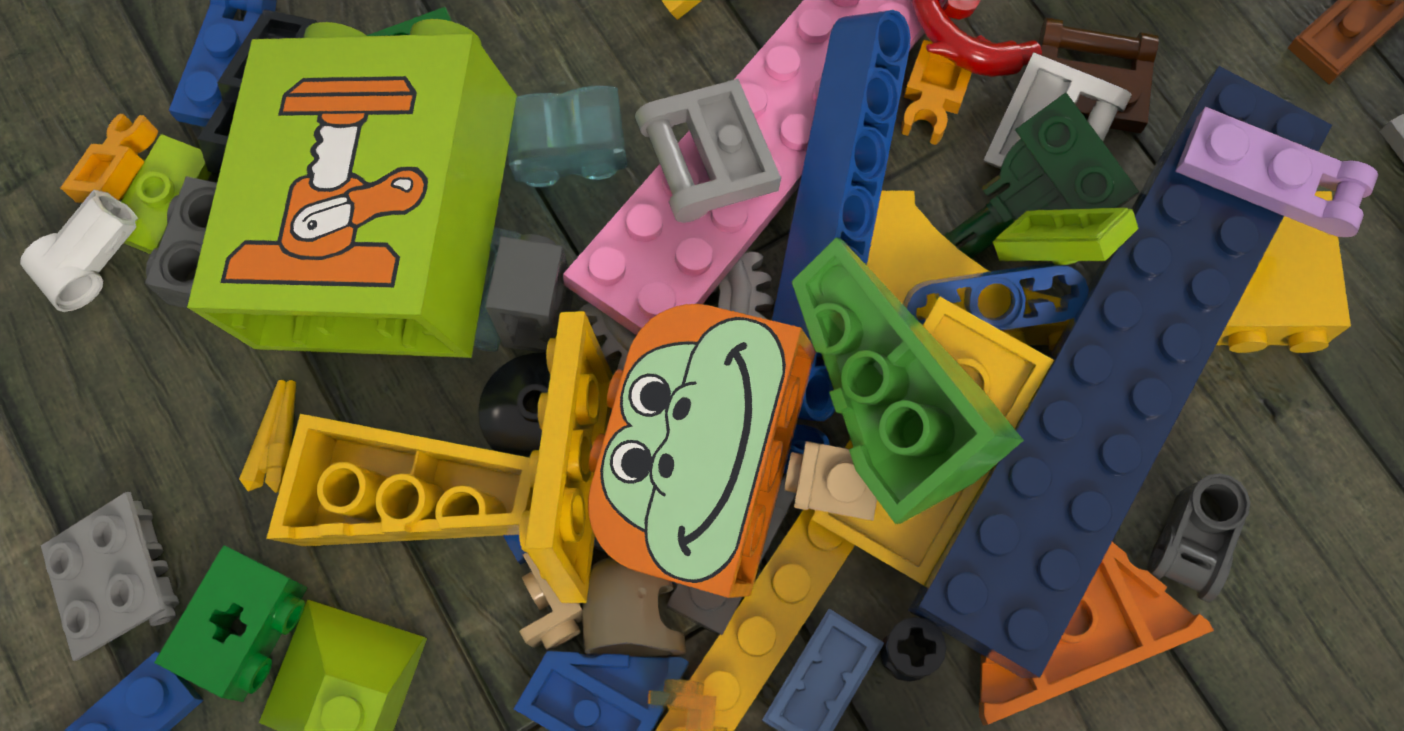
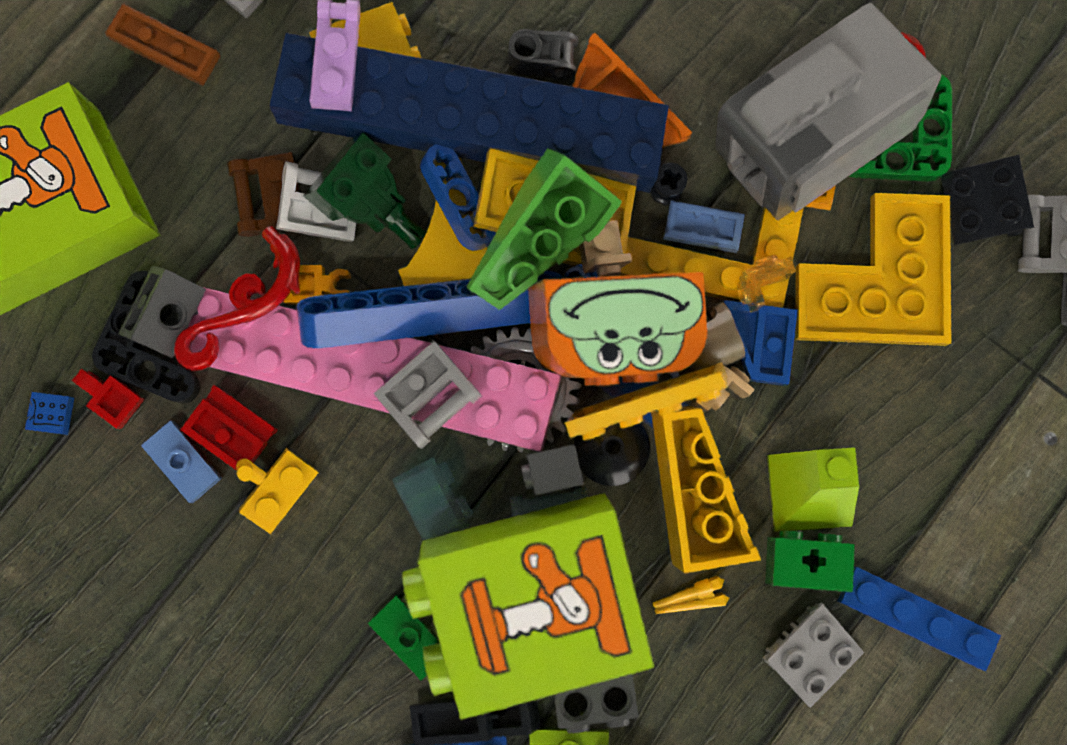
camera: 110 degrees left, 10 degrees up
lime plate [993,208,1139,265] -> none

